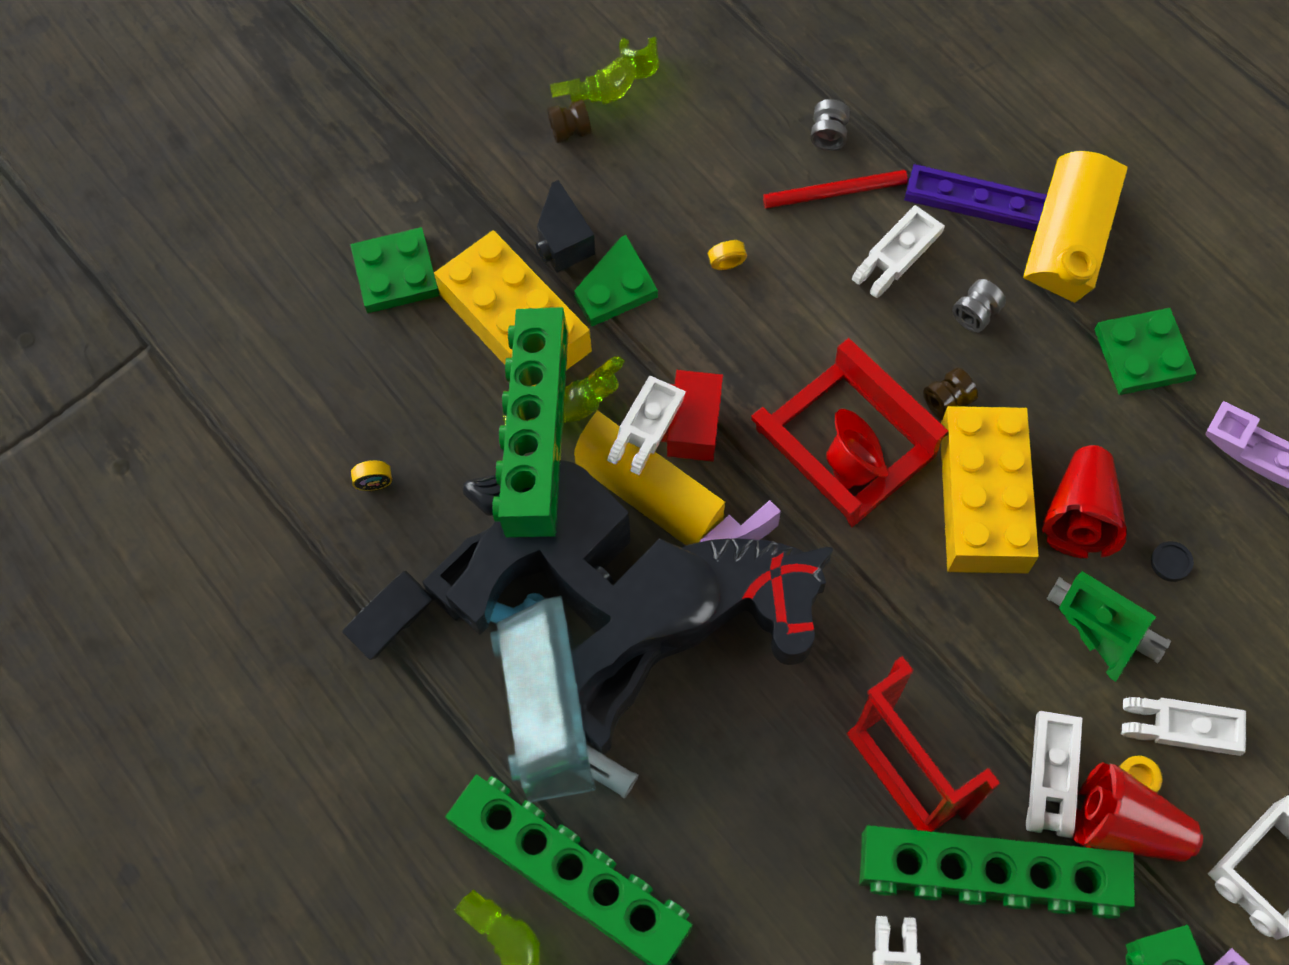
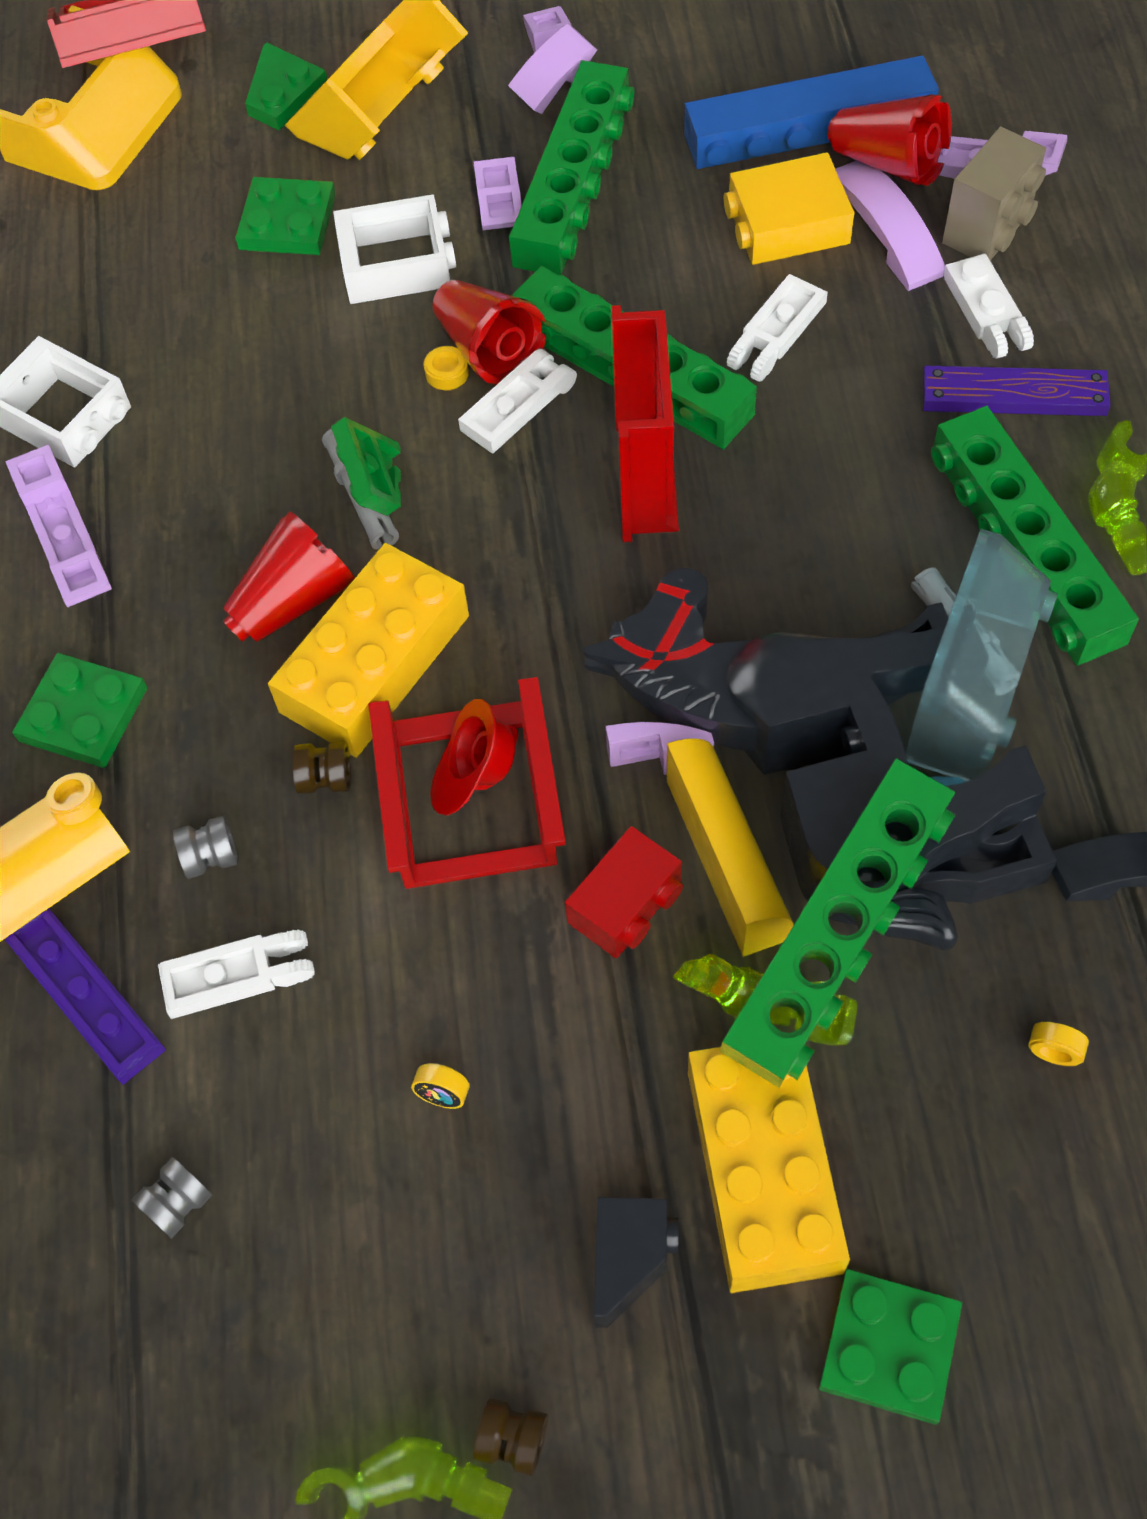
camera: 145 degrees left, 5 degrees down
green wing [574,235,658,327] -> none
white hinge [607,376,686,475] -> none
red bar [763,170,908,209] -> none
white hinge [1122,697,1246,756] -> none
black piece [1151,541,1194,582] -> none

